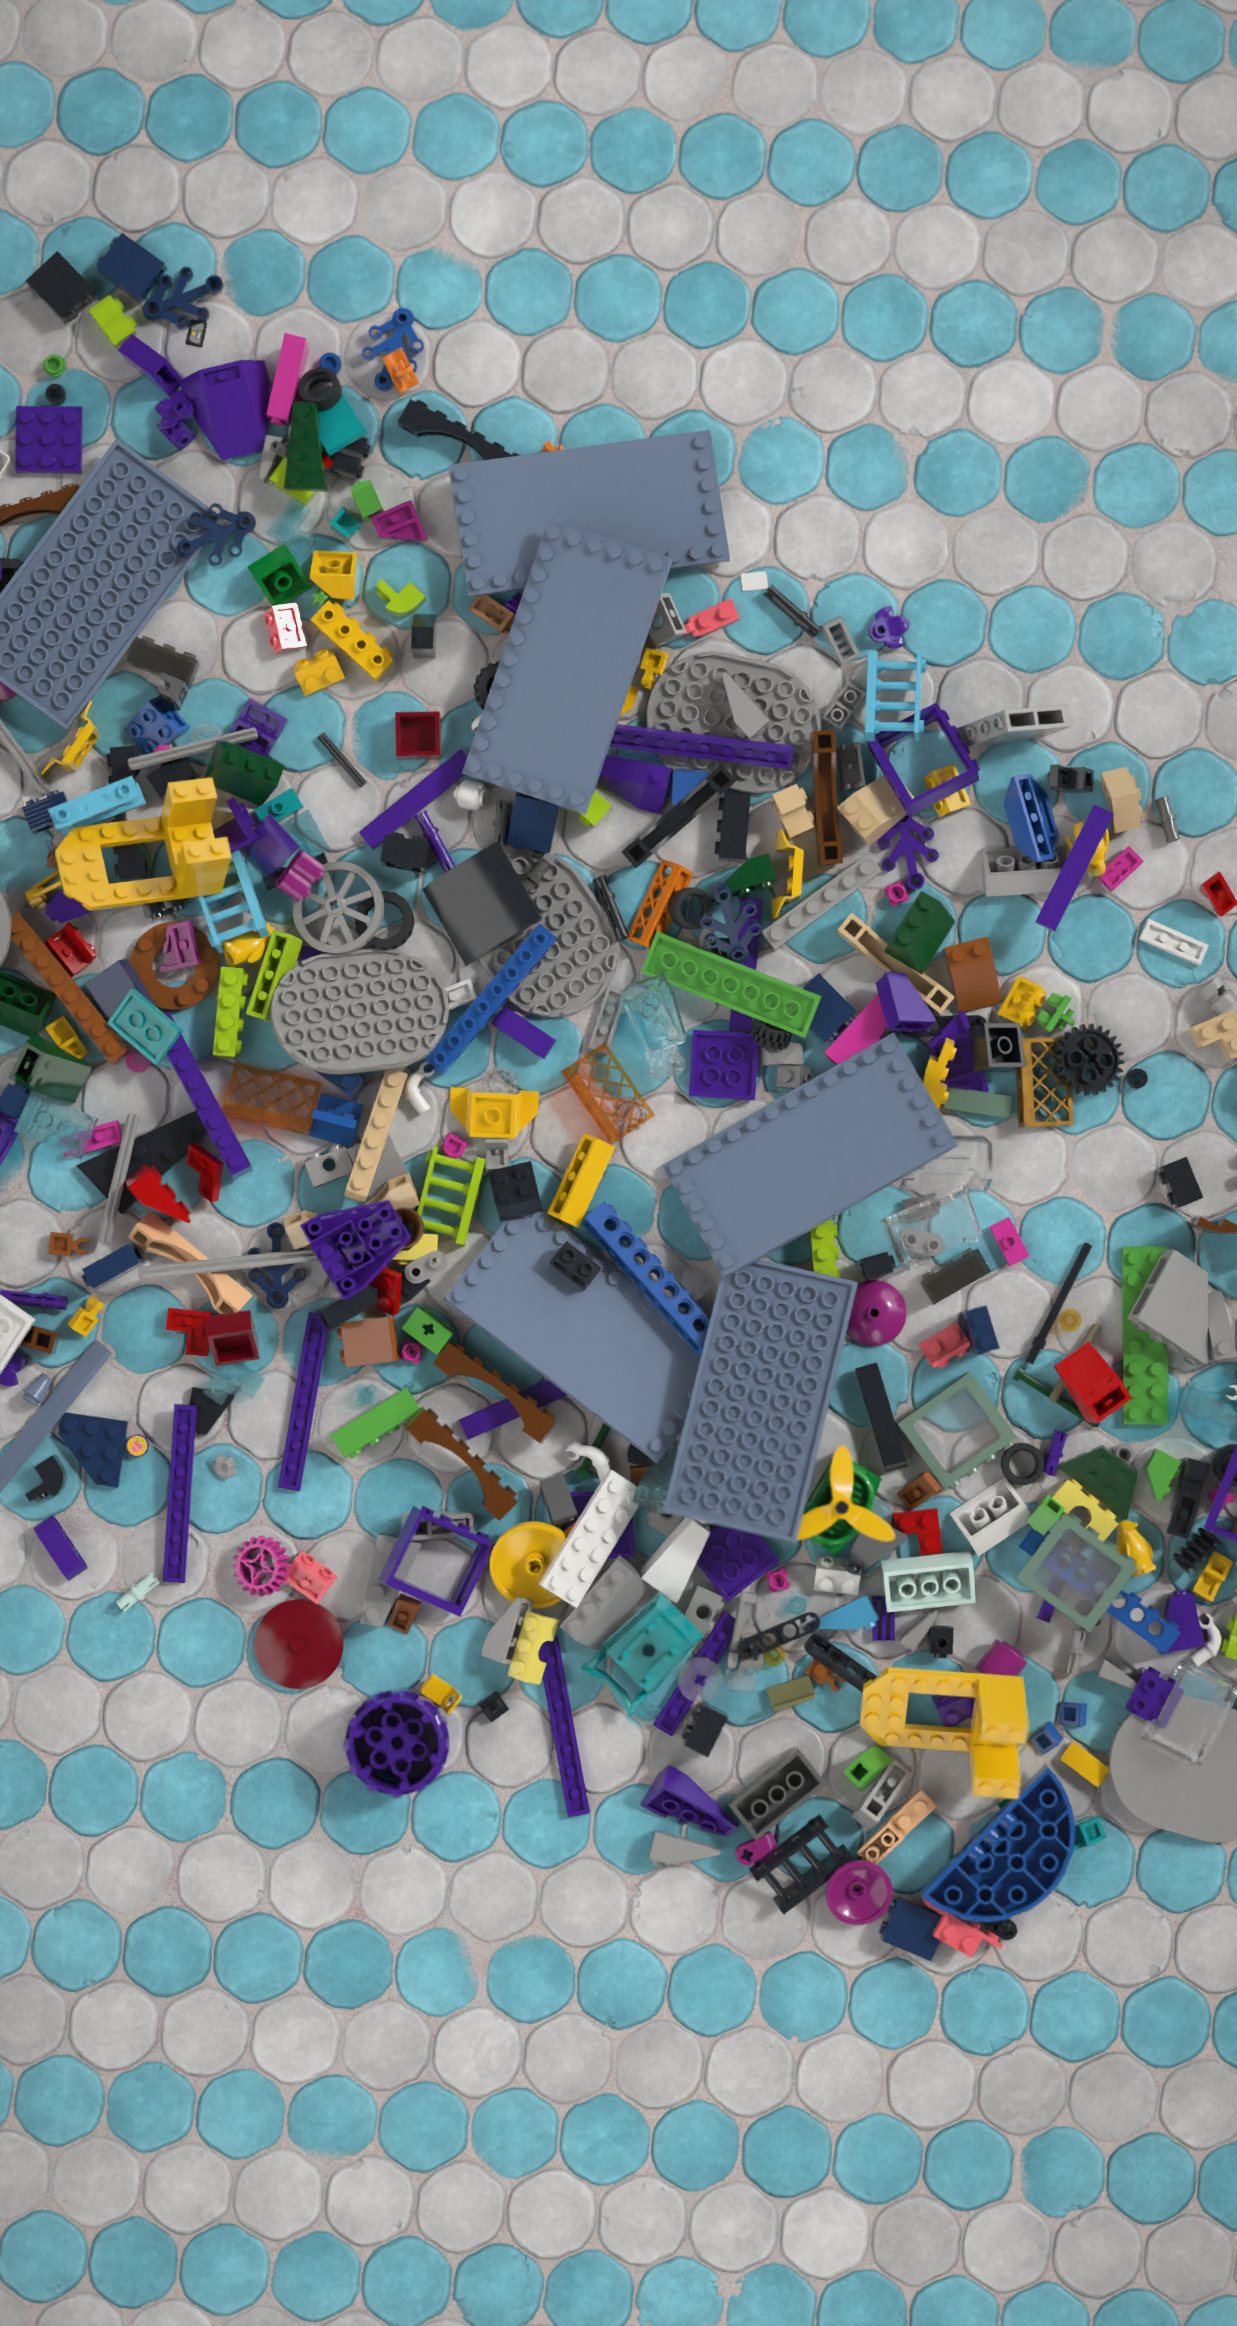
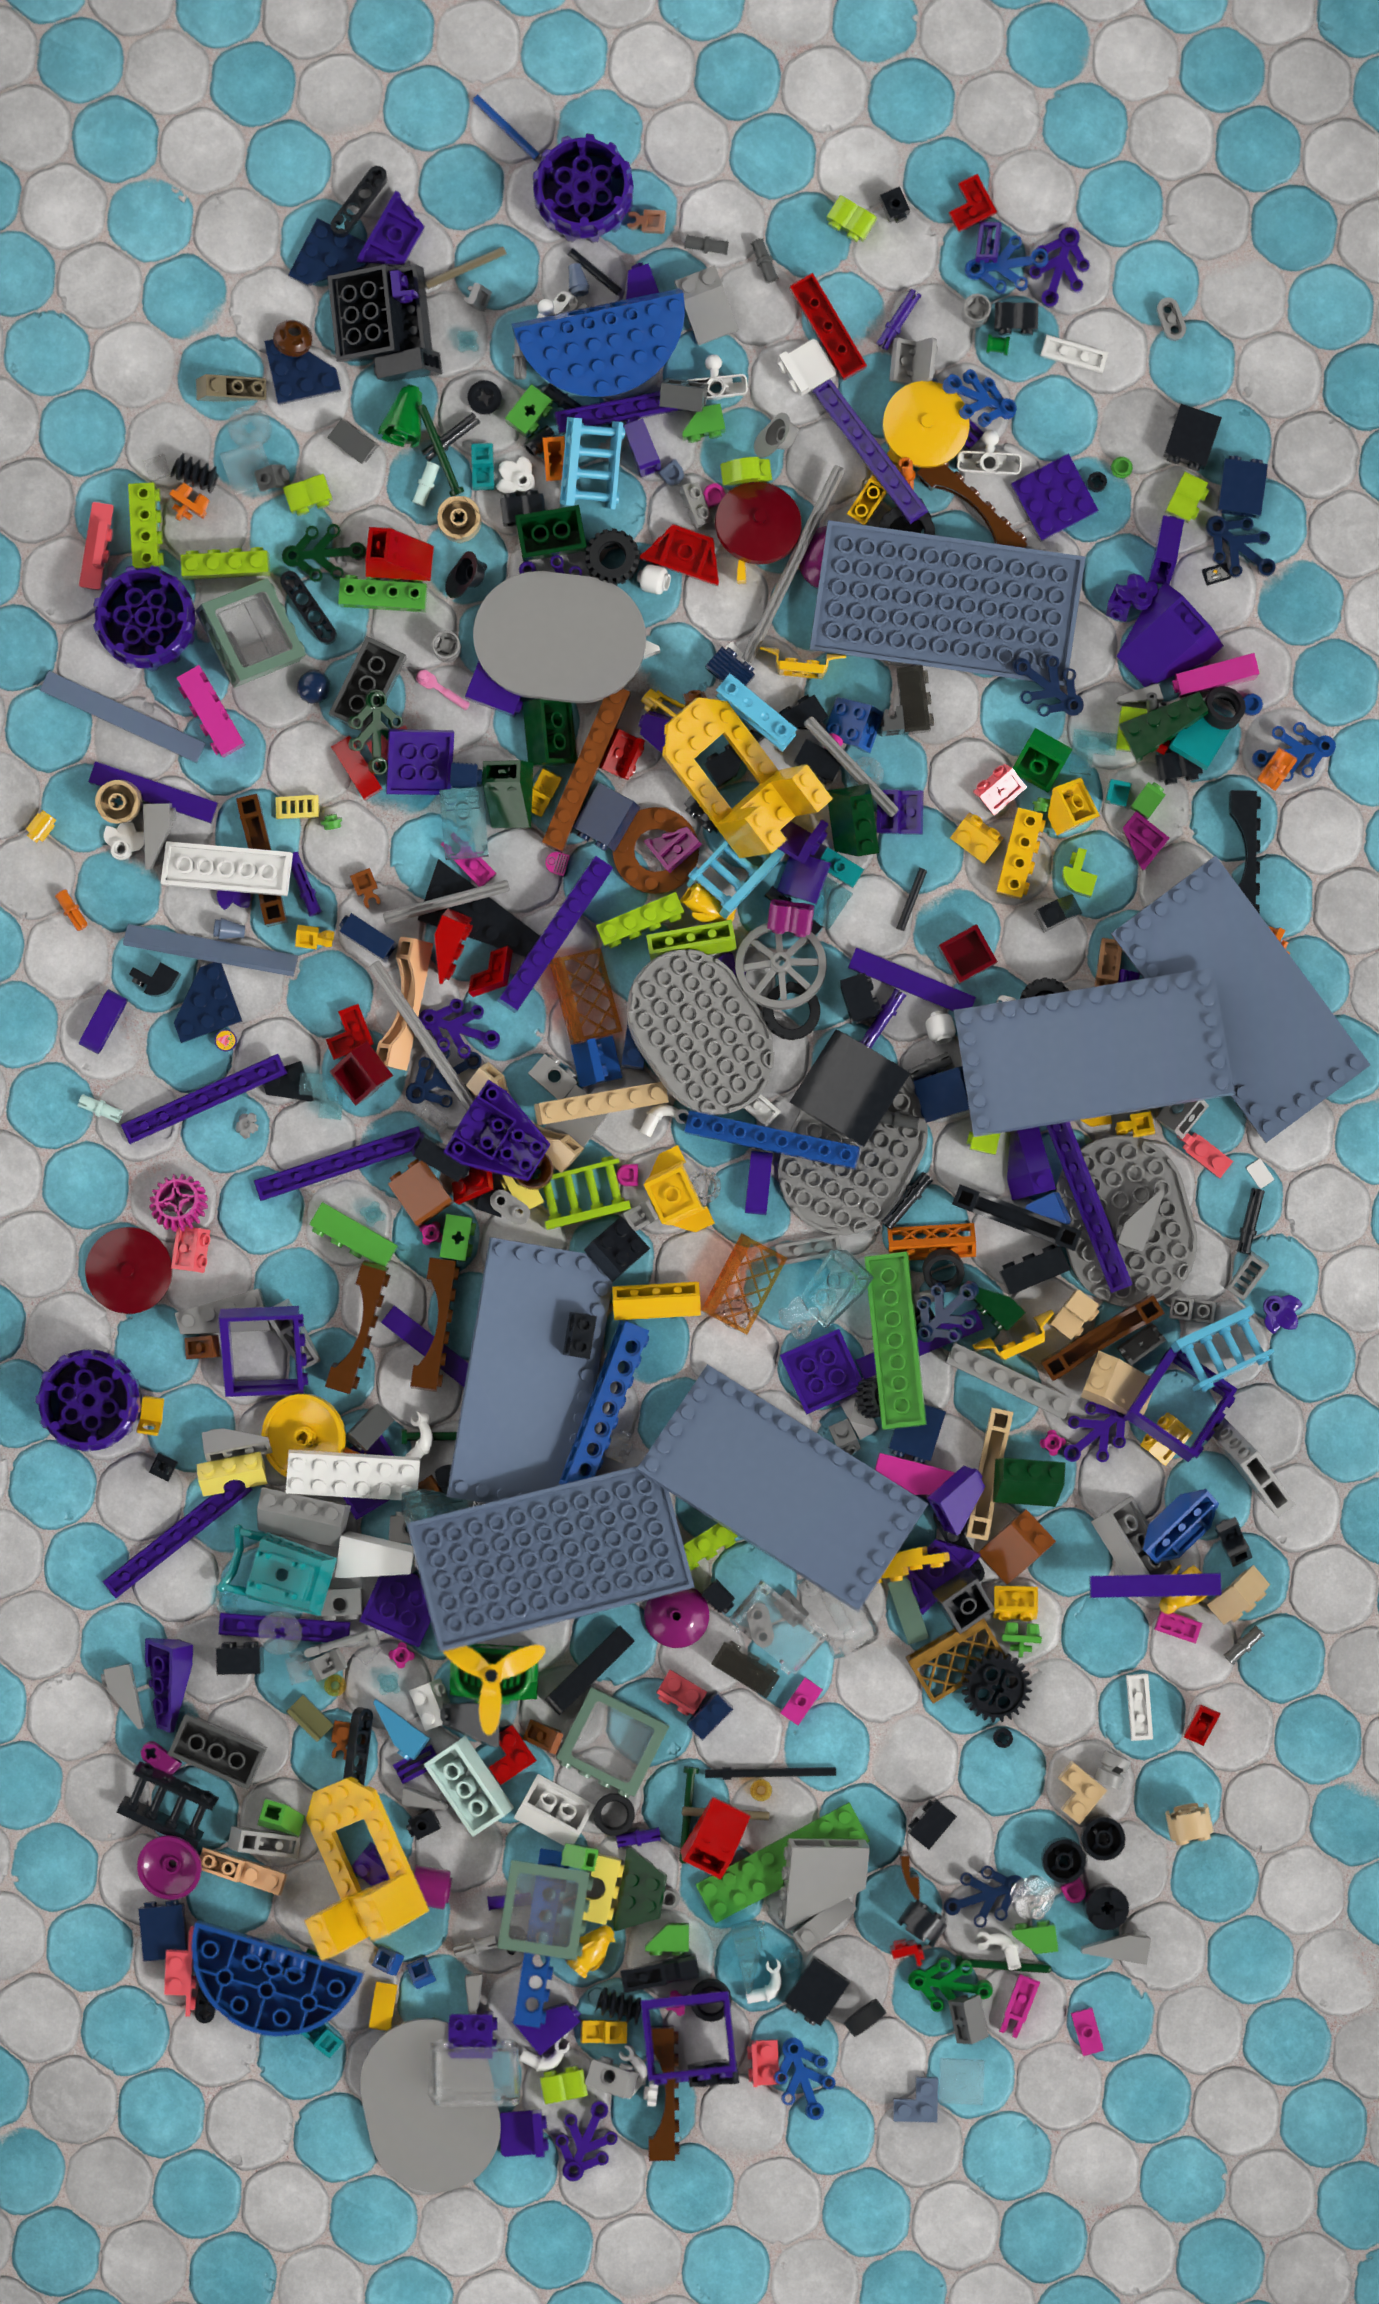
camera: 70 degrees right, 0 degrees up
teal tile [107,988,183,1065] -> none
black beam [738,1612,820,1659] -> none
none -> dark purple plant [419,999,500,1059]

